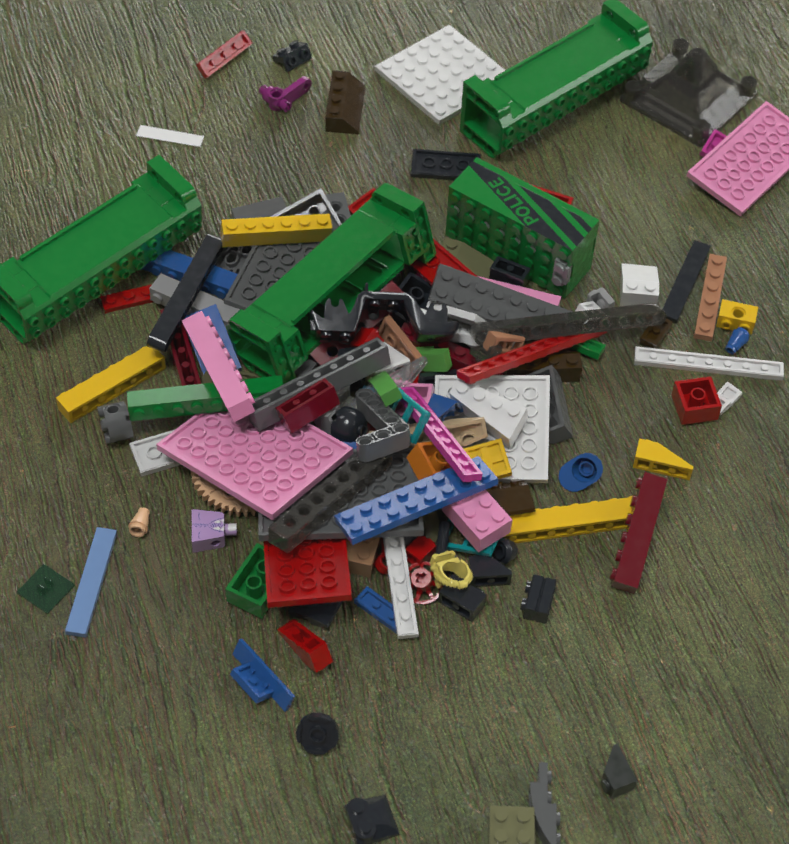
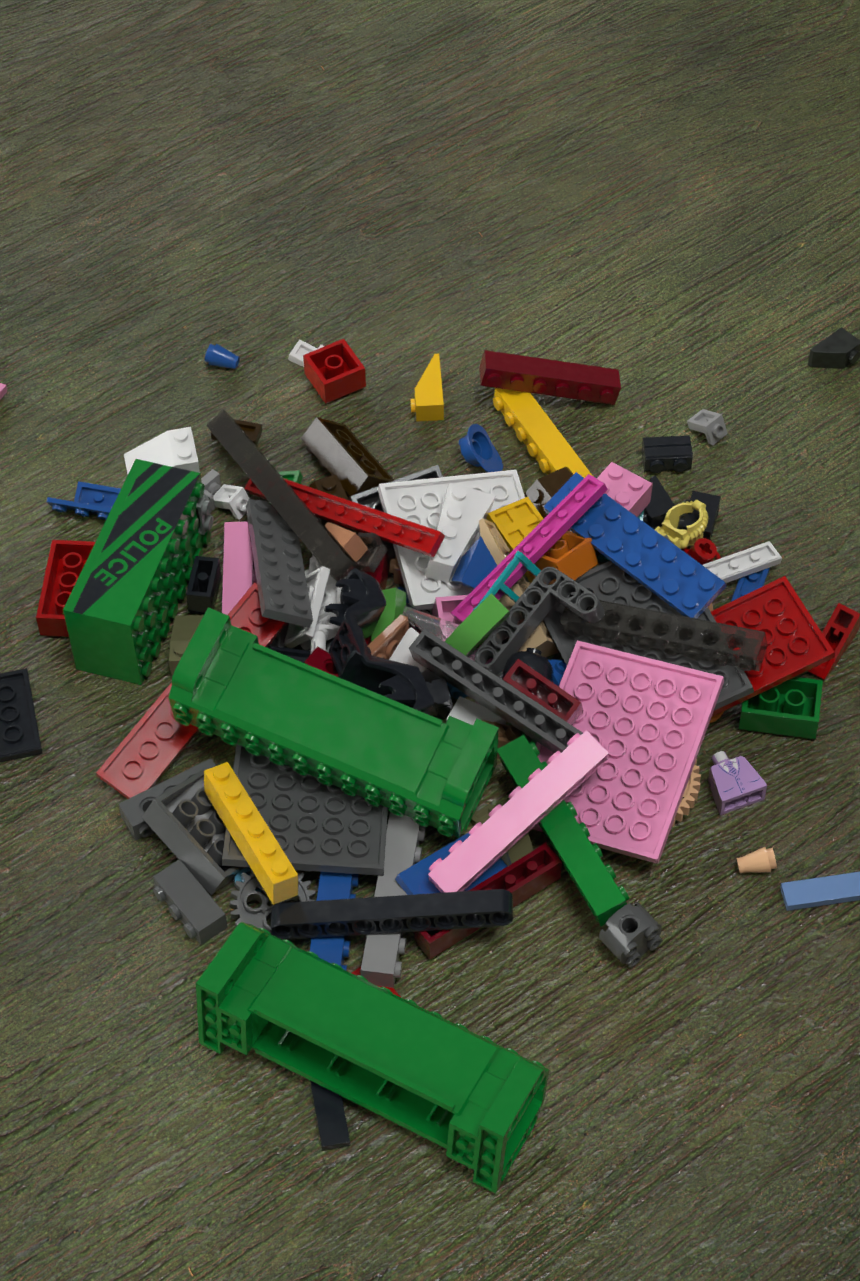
camera: 105 degrees left, 0 degrees up
yellow brick [56,346,166,424] -> none
white tile [129,429,181,477] -> none
white sticker [136,125,204,147] -> none
white tile [634,346,784,381] -> none
black tile [660,240,711,324] -> none
nougat plate [694,254,727,342] -> none
yellow brick [716,299,758,335] -> none
none -> blue bracket [46,481,121,520]
none -> dark brown slope [301,417,394,498]
none -> light grey bracket [687,409,727,445]

